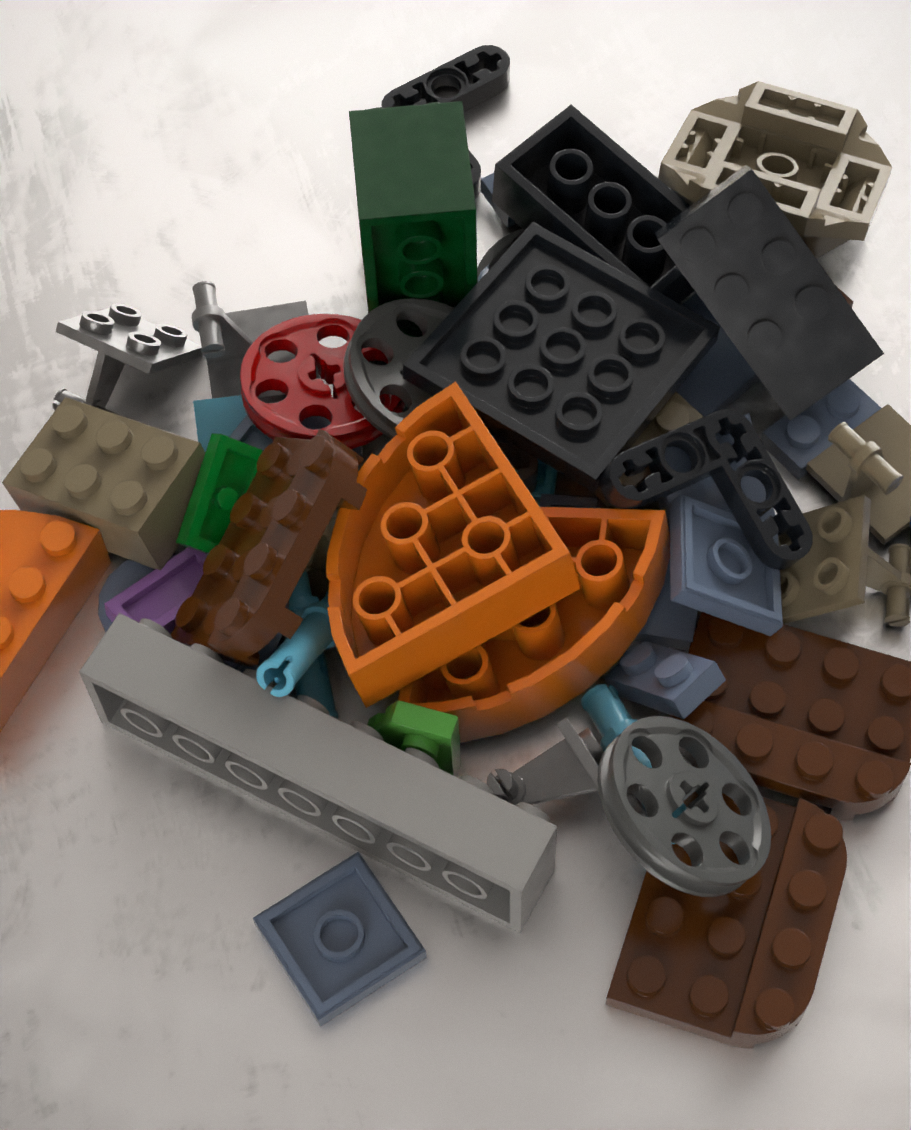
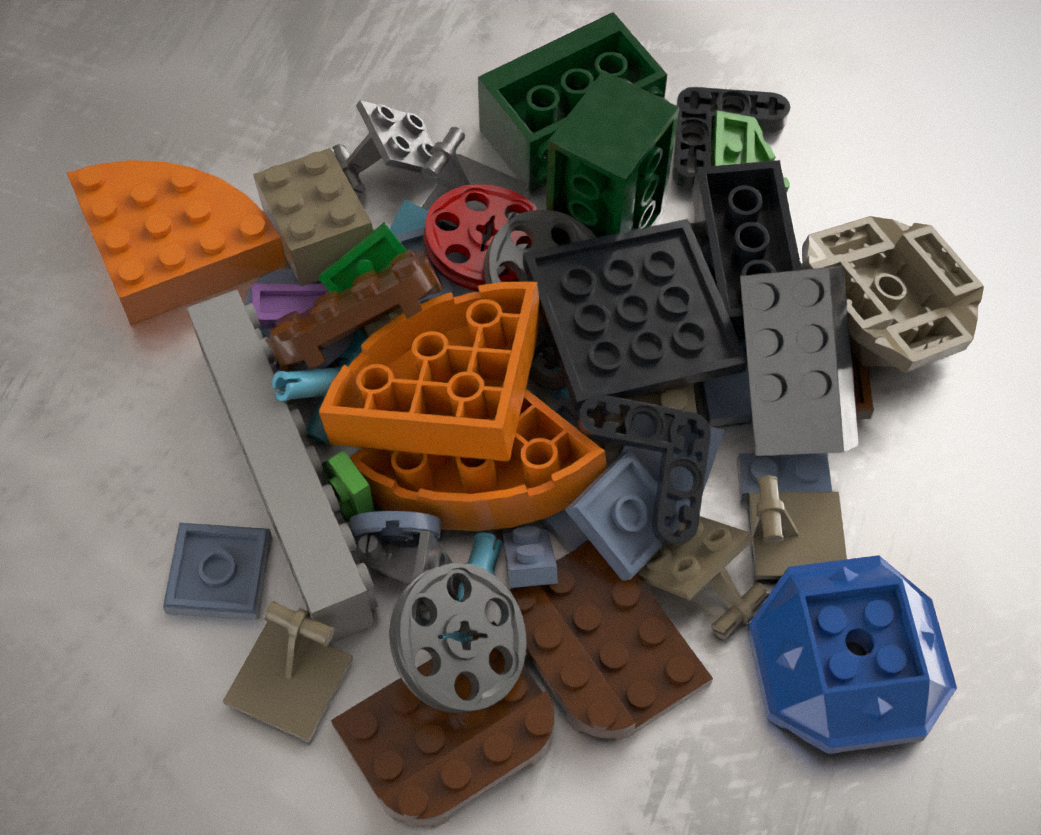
camera: 35 degrees right, 0 degrees up
none -> dark tan plate [223,601,354,743]
none -> sand blue tile [349,511,442,546]
none -> dark green brick [478,12,668,193]
none -> bright green wing [711,110,790,193]

